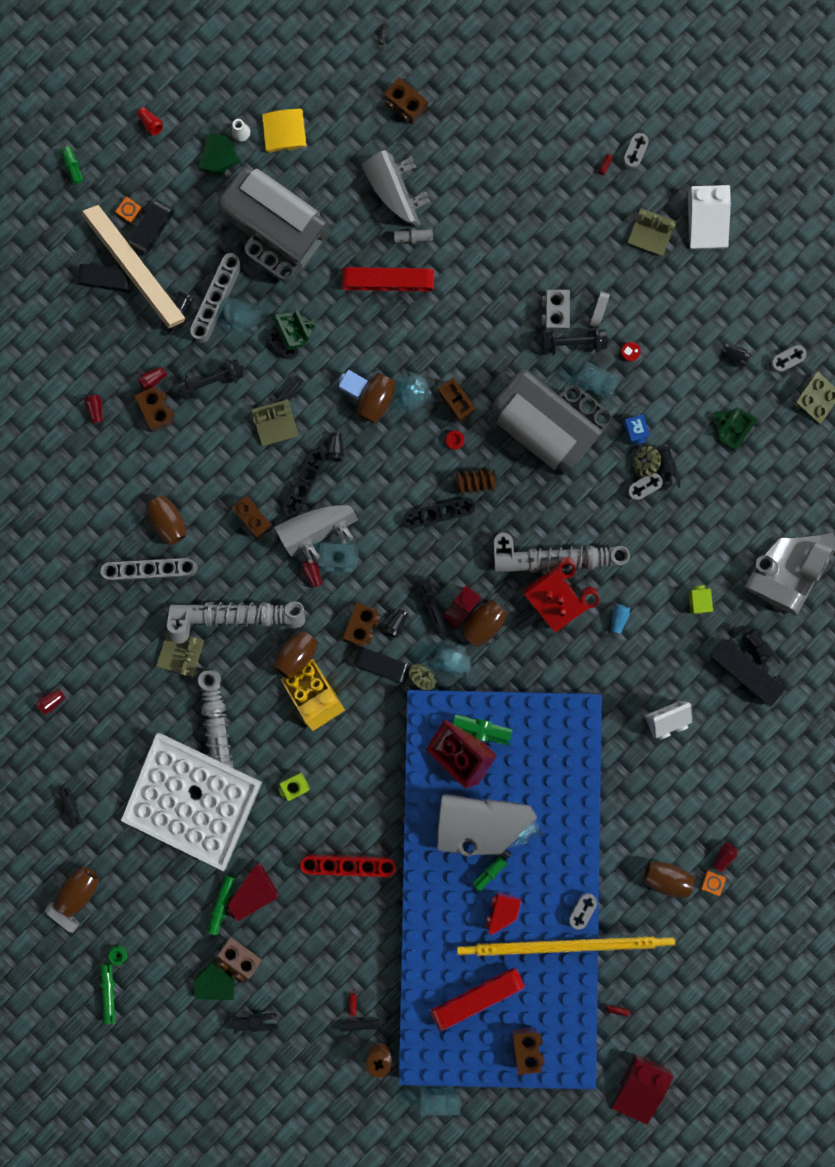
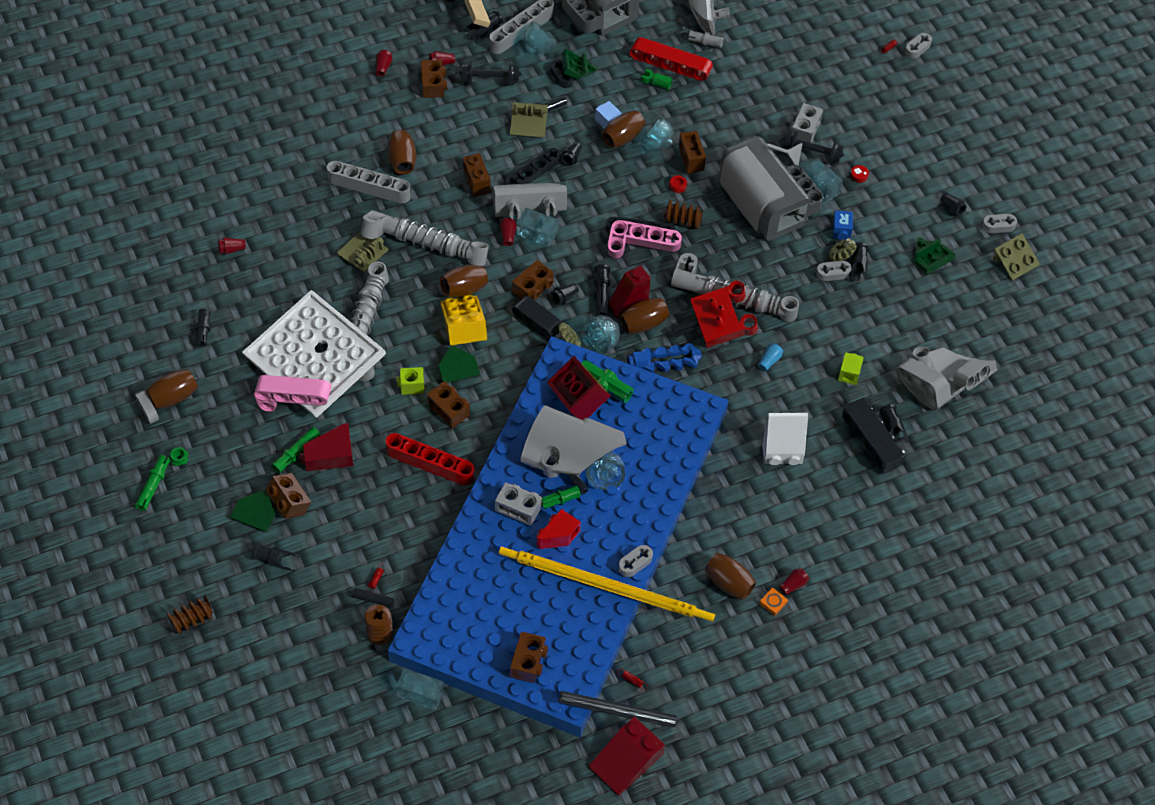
camera: 15 degrees right, 30 degrees down
red beam [430,968,525,1031] -> none
light grey beam [590,291,610,328] -> none
olive hinge [628,208,676,256] -> none
white slope [688,185,731,249] -> none
none -> reddish brown piece [166,595,213,634]
none -> bright pink beam [254,375,332,412]
none -> reddish brown brick [427,381,470,428]
none -> dark green slope [438,345,480,383]
none -> light grey brick [495,482,542,526]
none -> black axle [557,691,678,727]
none -> bright pink beam [608,220,682,259]
none -> blue sword [627,343,702,373]
none -> green bar [641,69,673,90]
none -> light grey piece [766,143,802,166]

